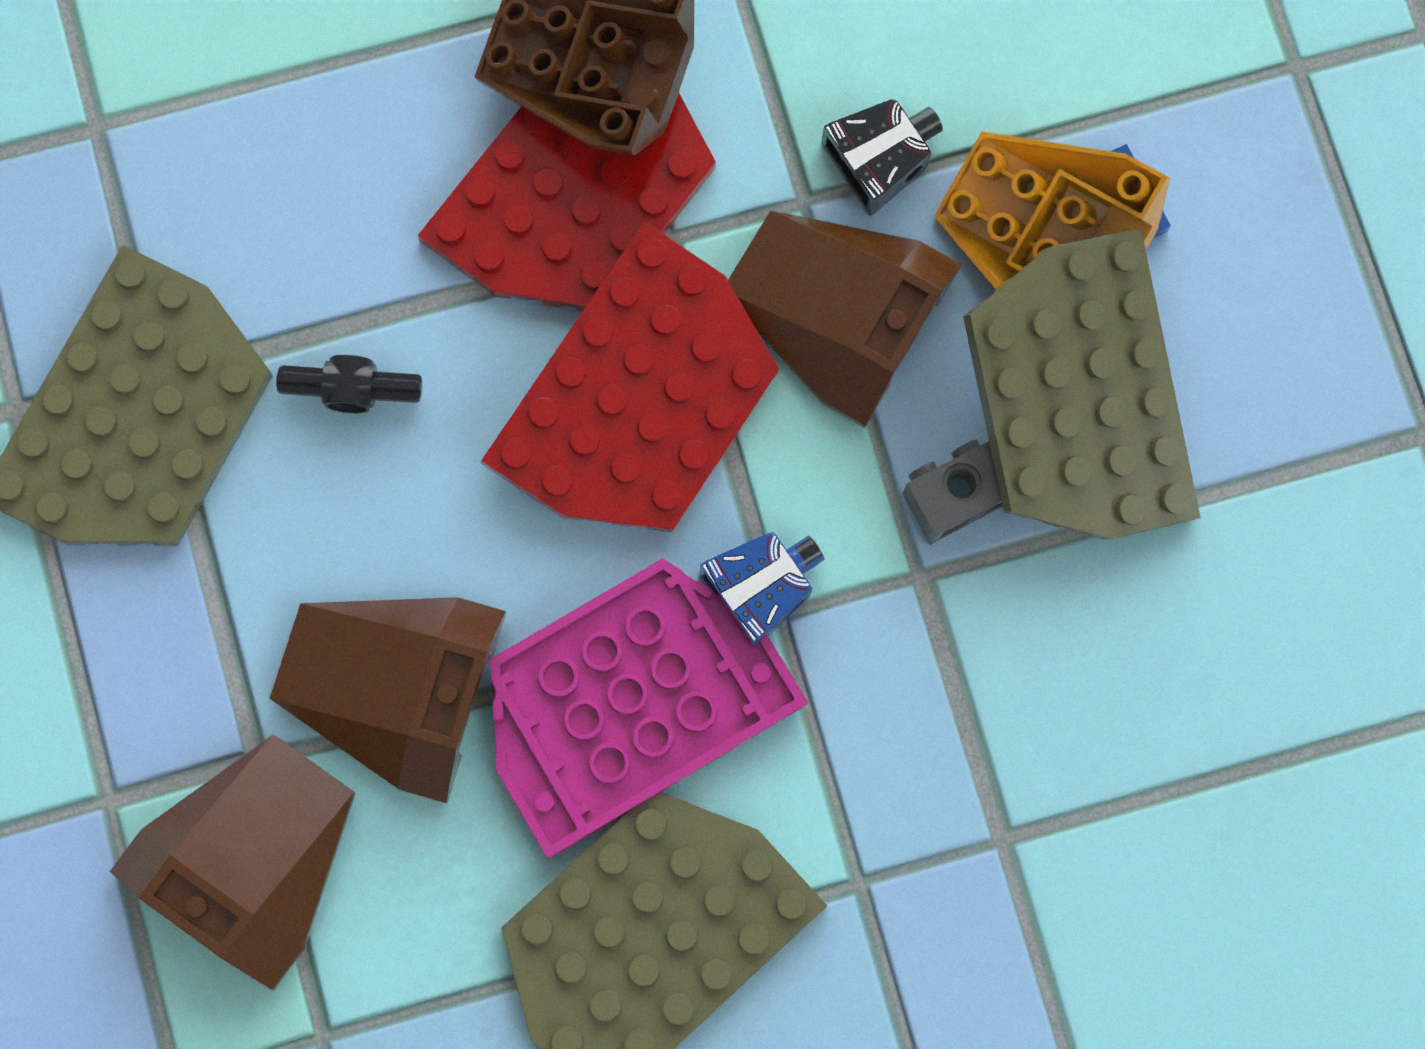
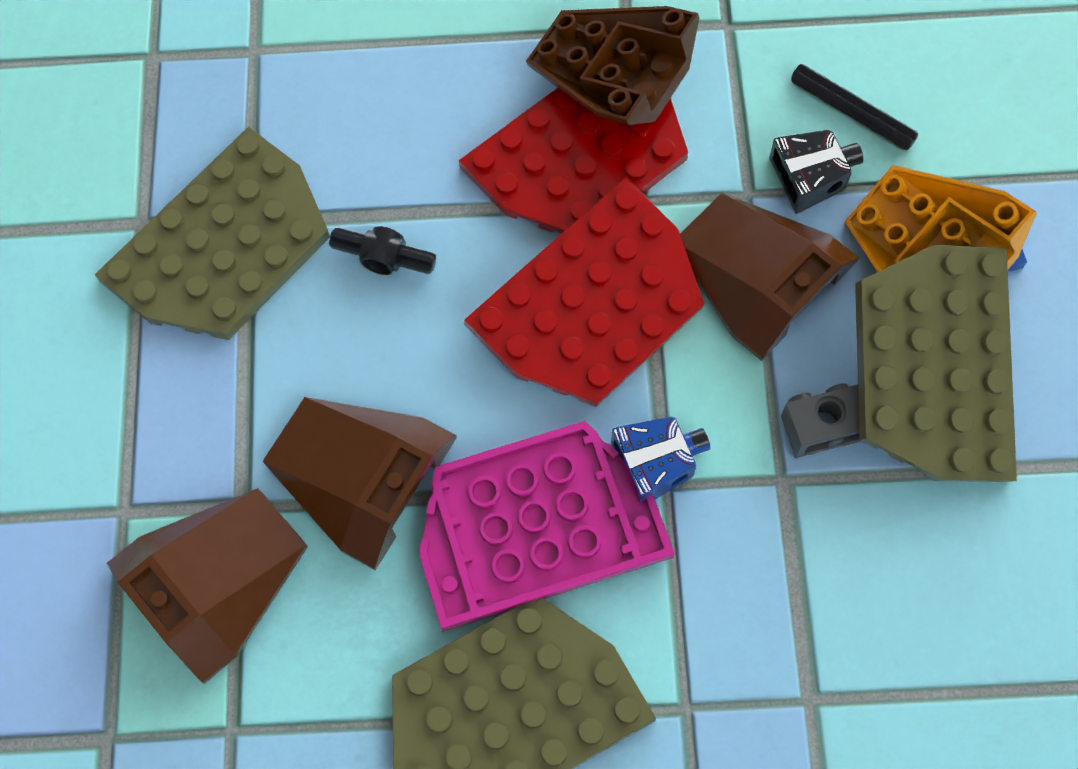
camera: 20 degrees right, 10 degrees down
none -> black axle [791,64,918,150]

